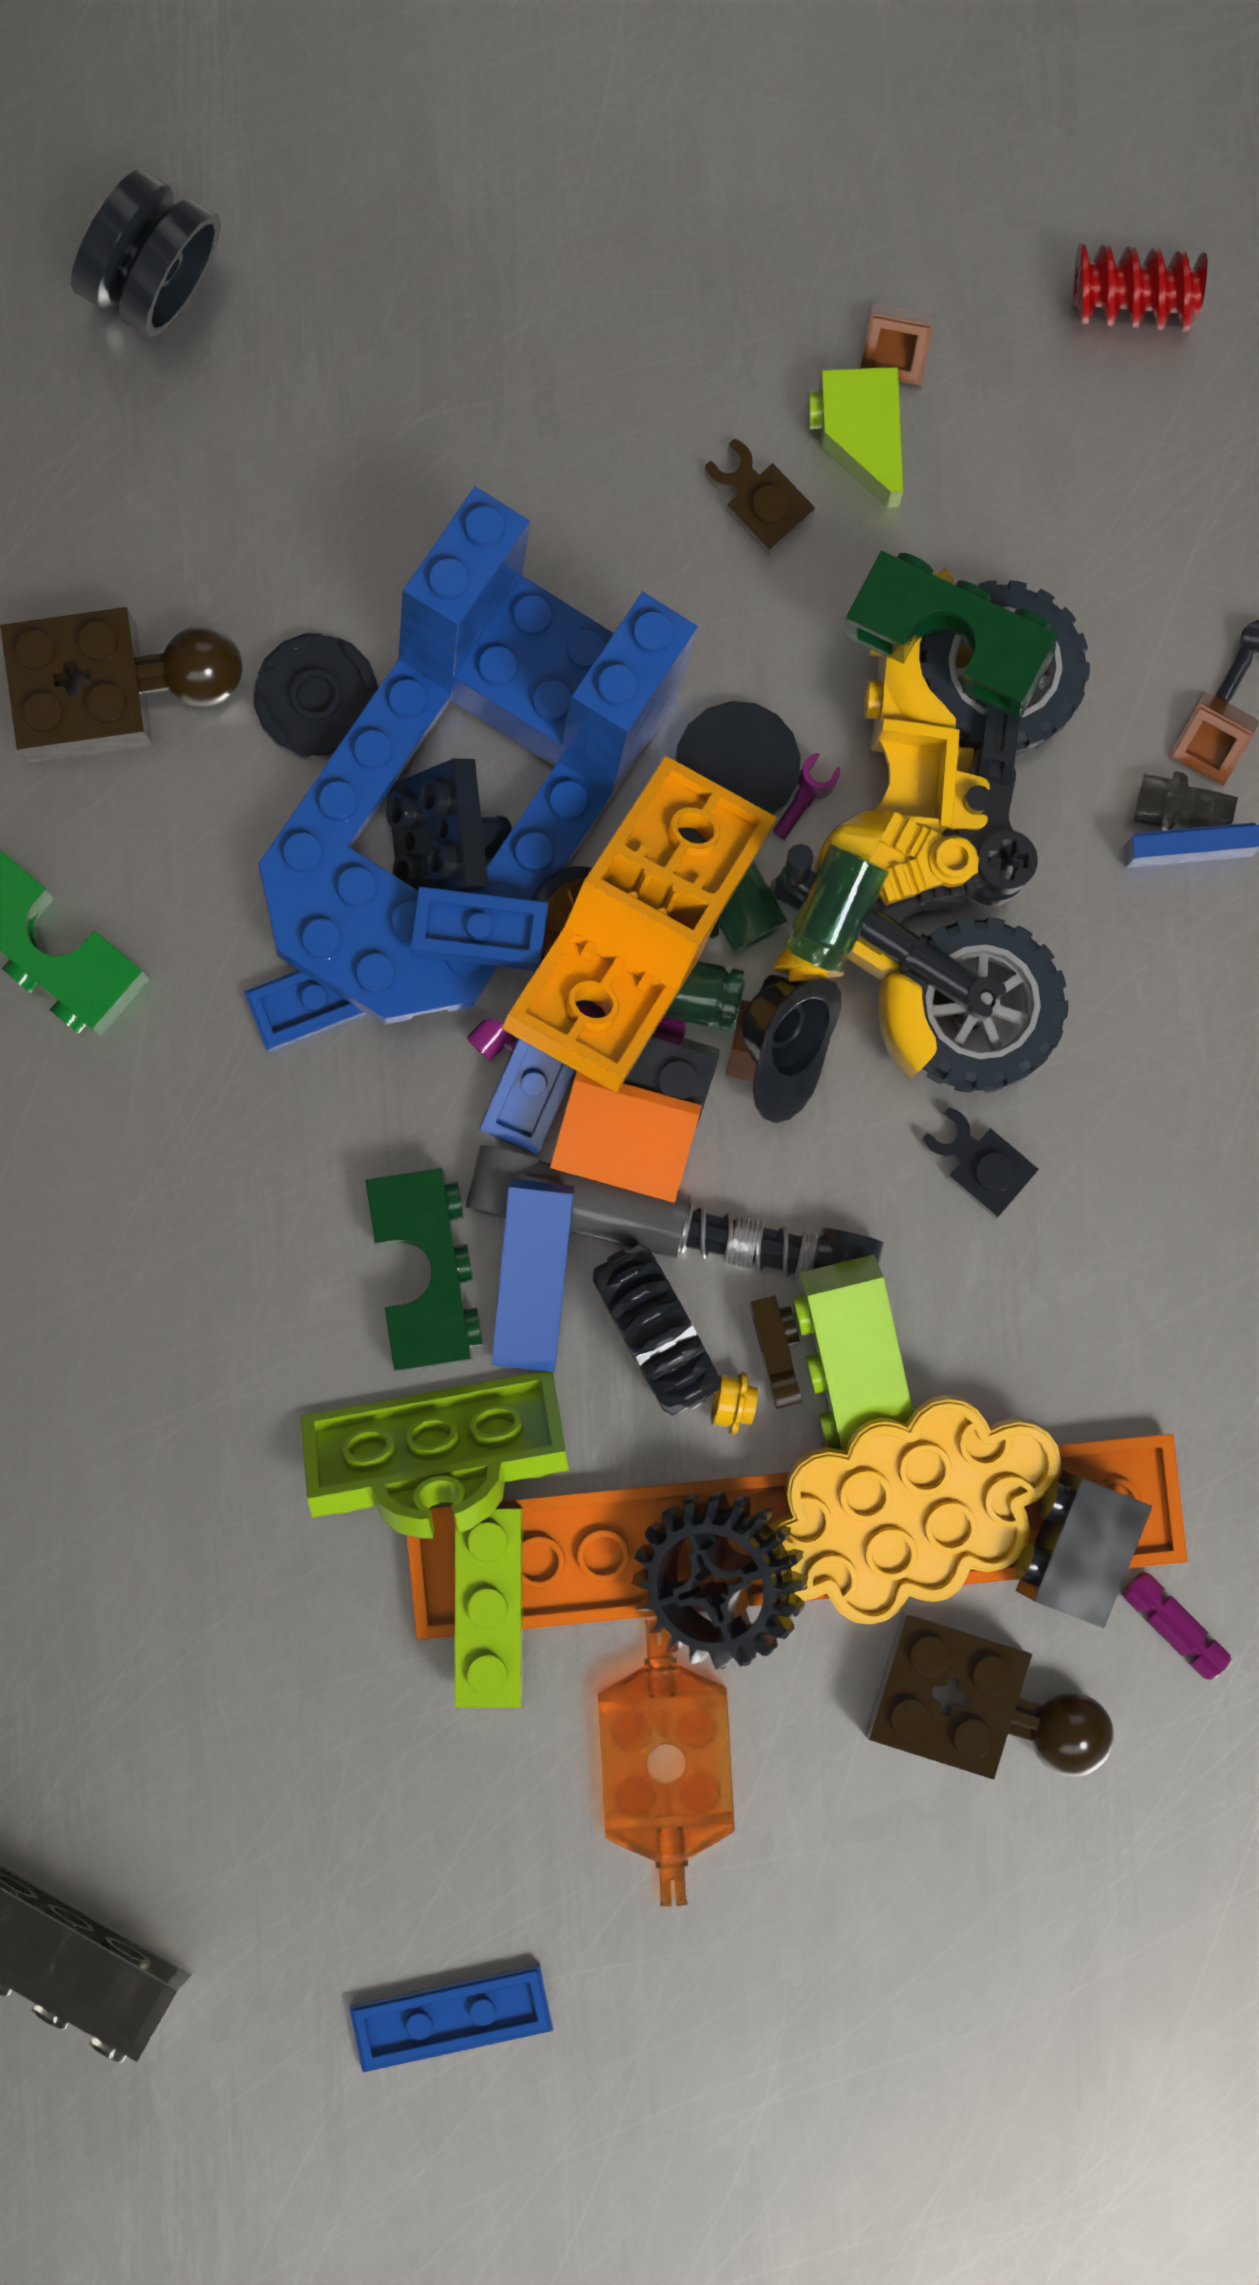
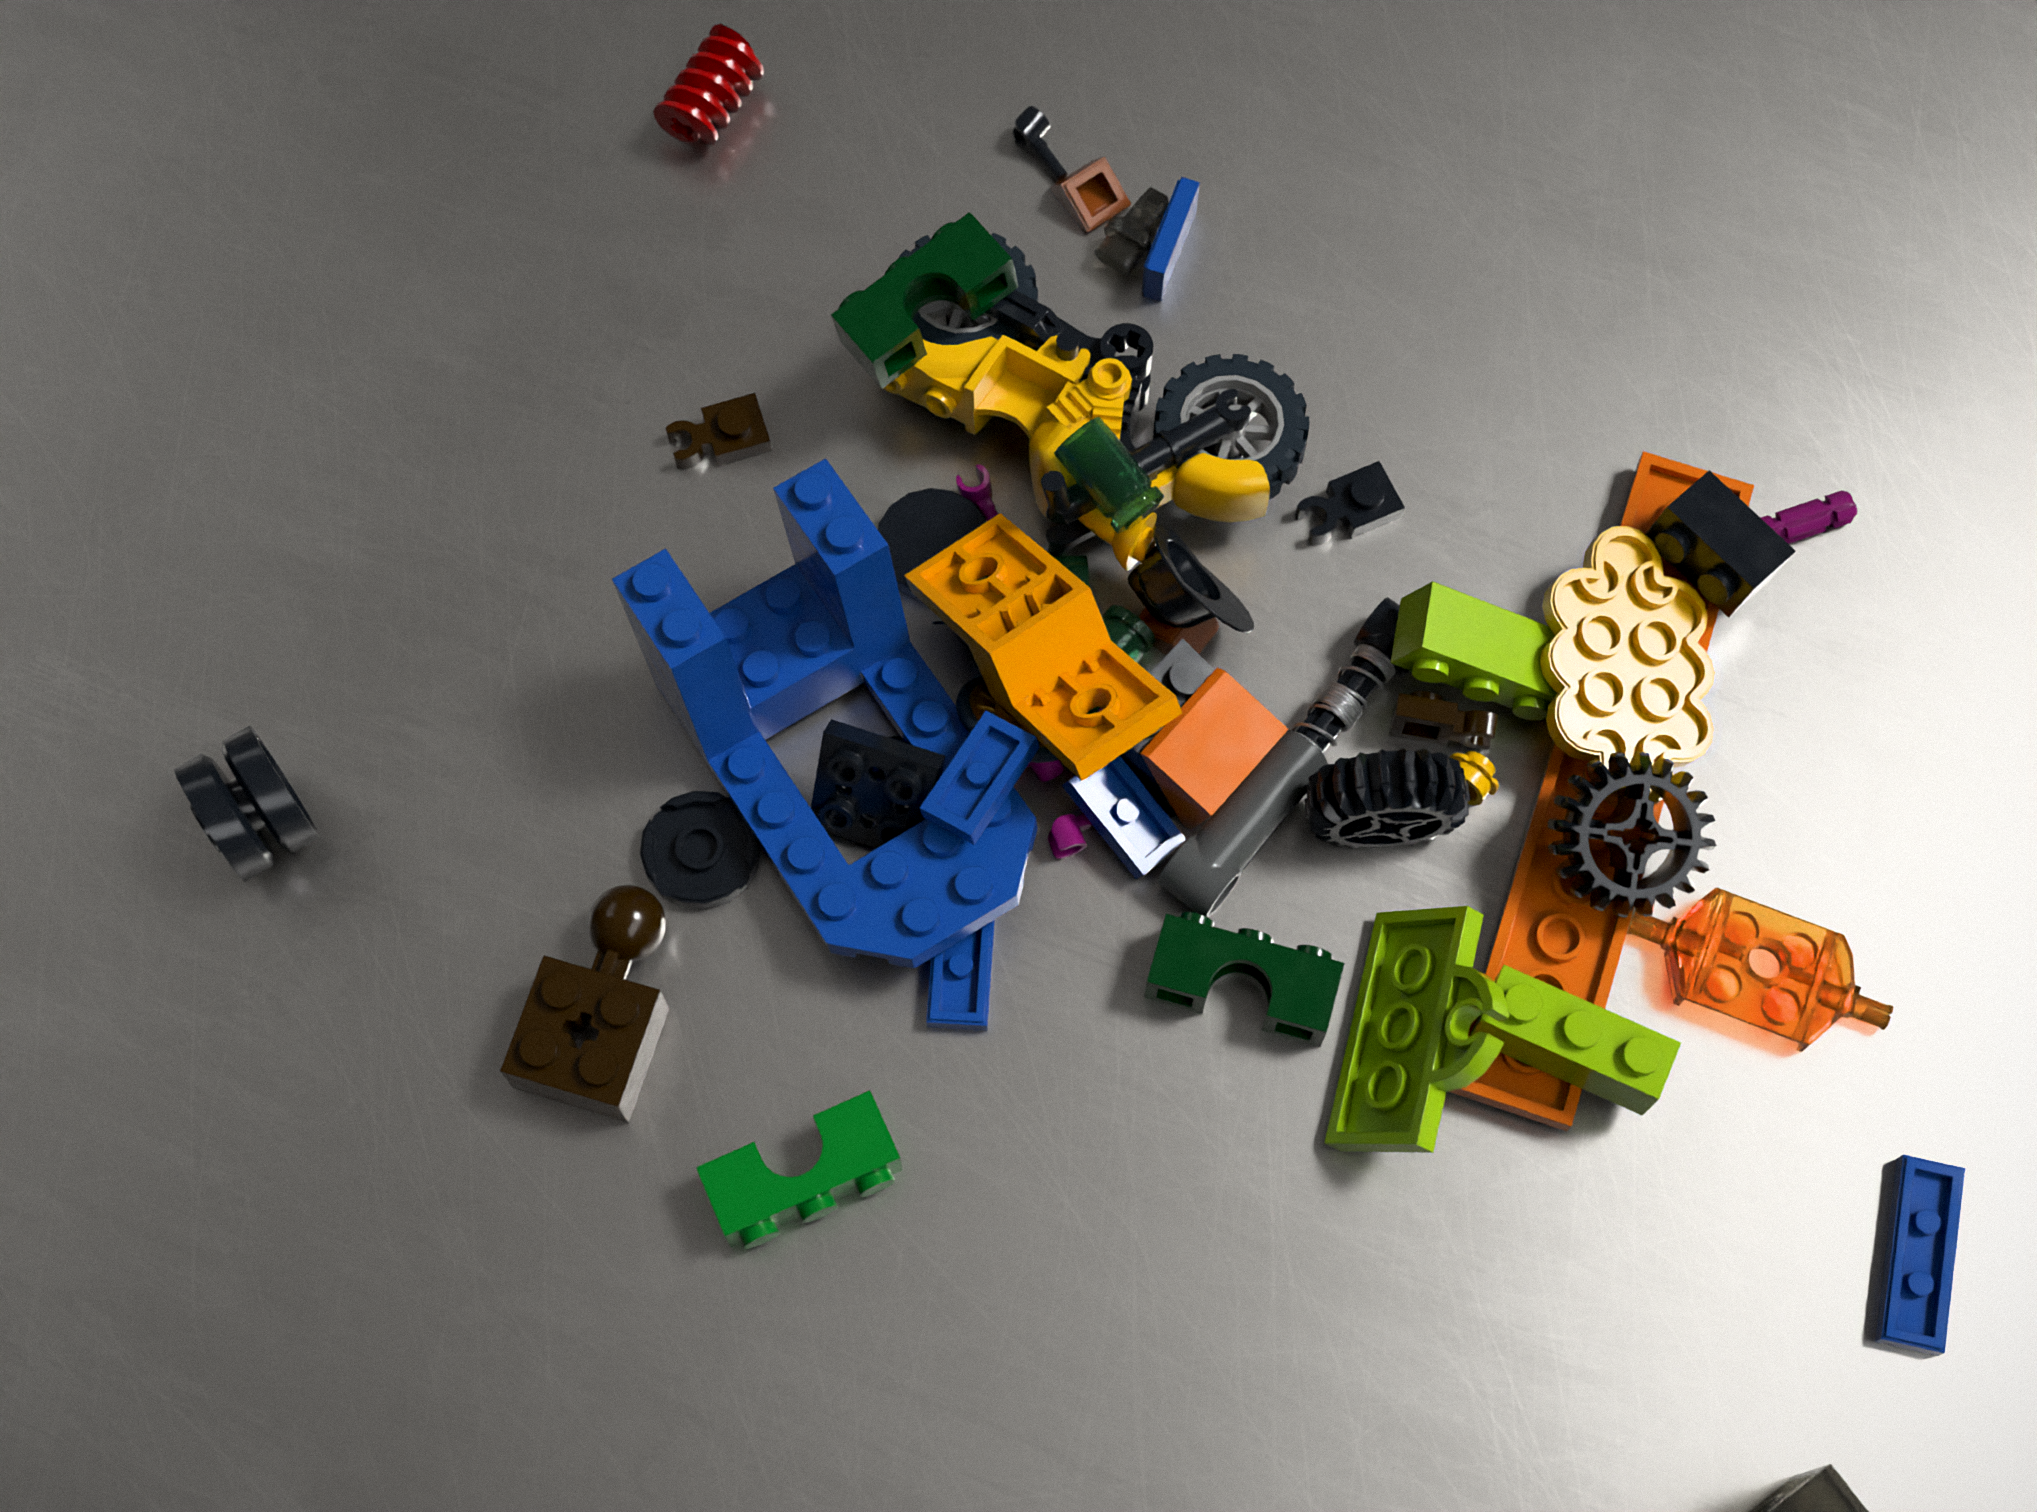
camera: 65 degrees left, 15 degrees down
tile [491,1179,575,1372] -> none
lime slope [808,367,904,508] -> none
dark orange slope [860,303,934,385] -> none
dark brown brick [865,1612,1114,1780] -> none

